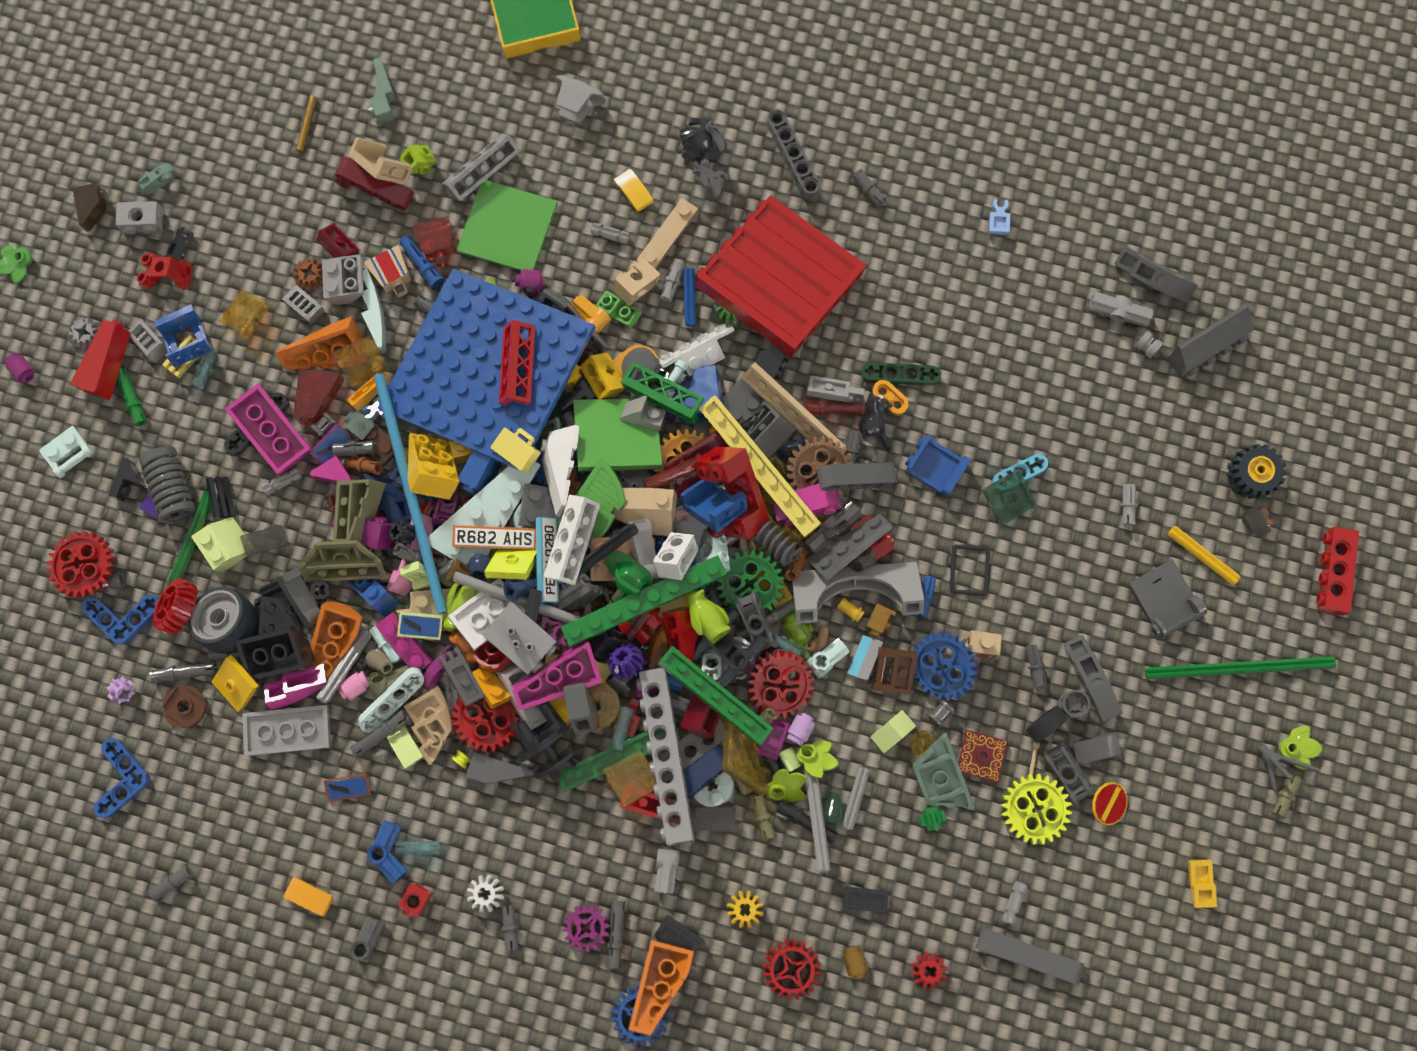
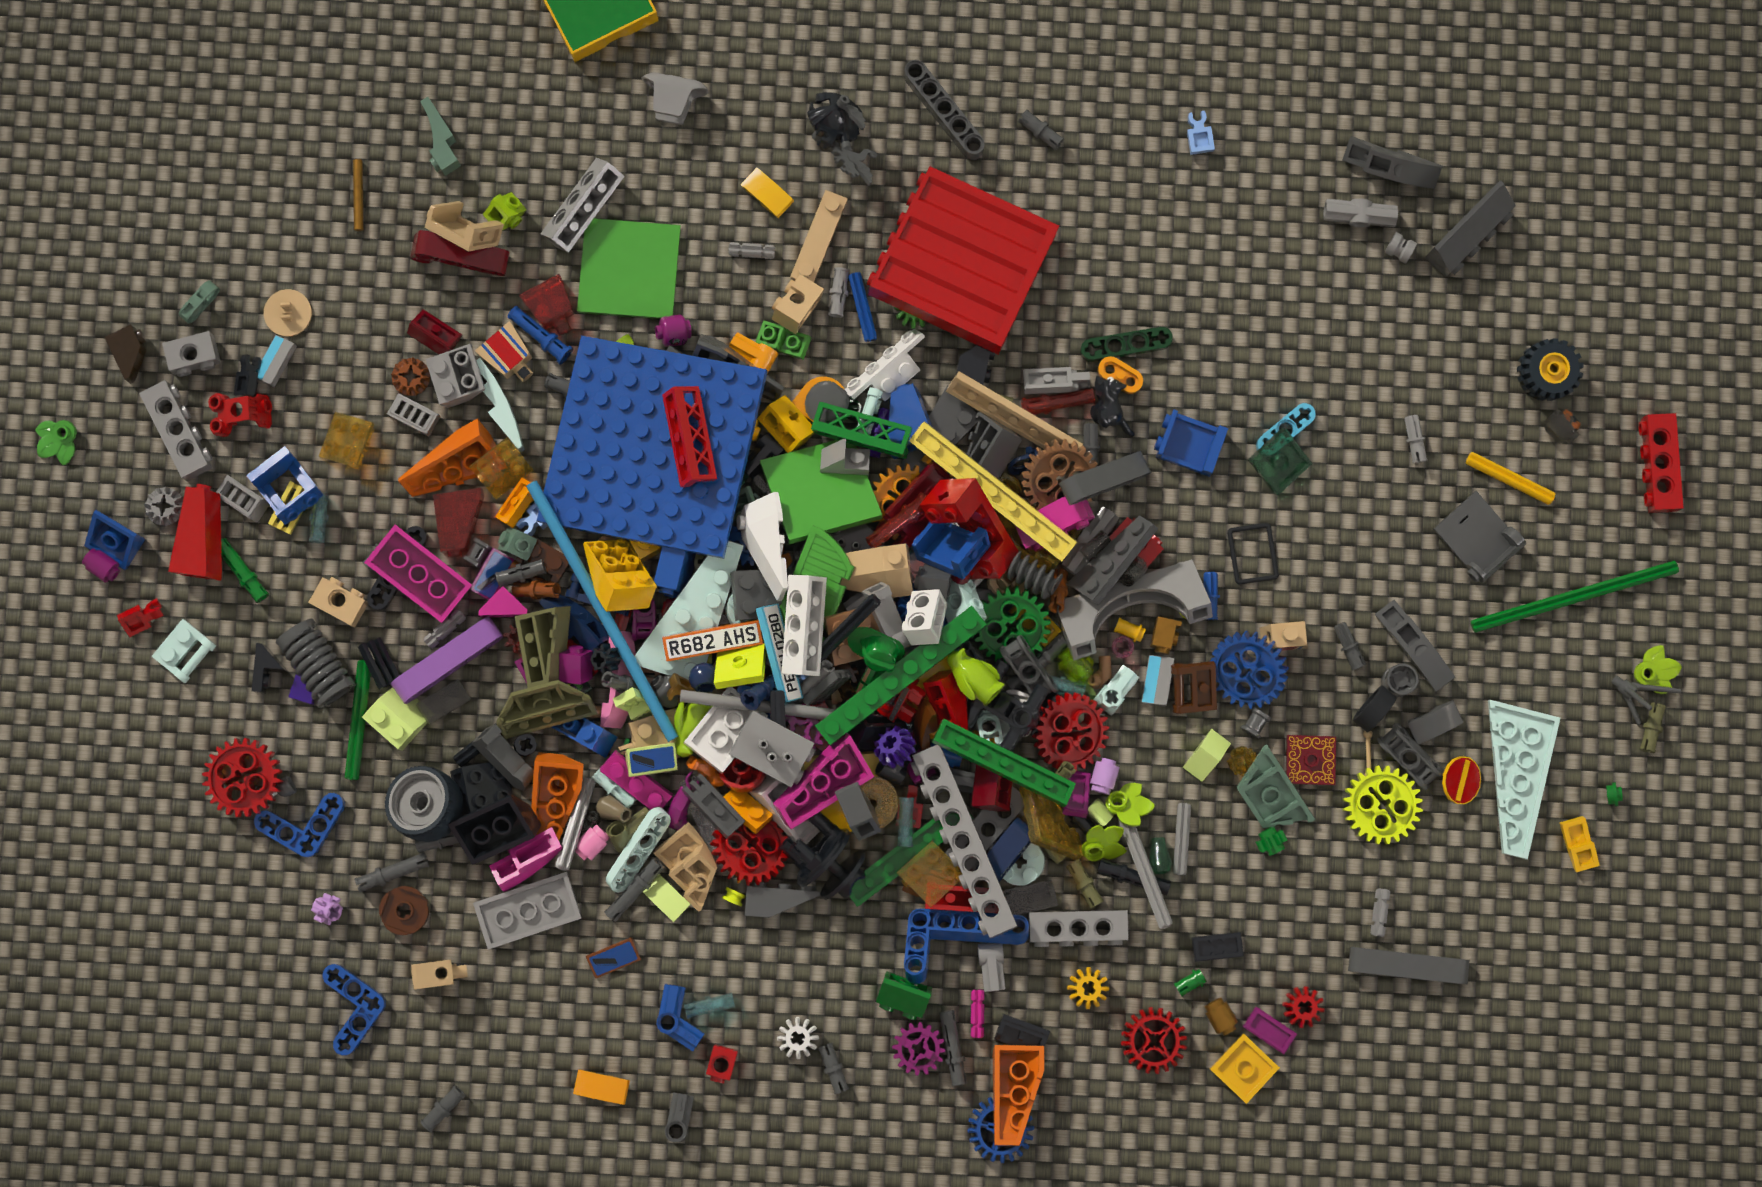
camera: 20 degrees left, 5 degrees up
red gear [152,578,198,635] -> none
yellow plate [212,655,258,713] -> none
light yellow piece [490,427,541,473] -> none
none -> blue slope [84,510,145,570]
none -> red plate [117,598,164,638]
none -> light grey brick [139,380,213,481]
none -> light grey slope [255,335,297,388]
none -> tan piece [264,289,312,337]
none -> tan brick [308,577,368,628]
none -> medium lavender beam [391,617,503,704]
none -> tan torso [411,960,468,990]
none -> green slope [876,971,932,1020]
none -> blue beam [904,908,1029,984]
none -> dark pink axle [971,990,984,1038]
none -> light grey brick [1028,910,1128,947]
none -> clear pink bush [1111,636,1134,659]
none -> green pin [1174,969,1207,997]
none -> yellow plate [1210,1033,1280,1104]
none -> magenta tile [1242,1006,1297,1055]
none -> light aqua wing [1488,700,1560,860]
none -> green plate [1606,782,1623,807]

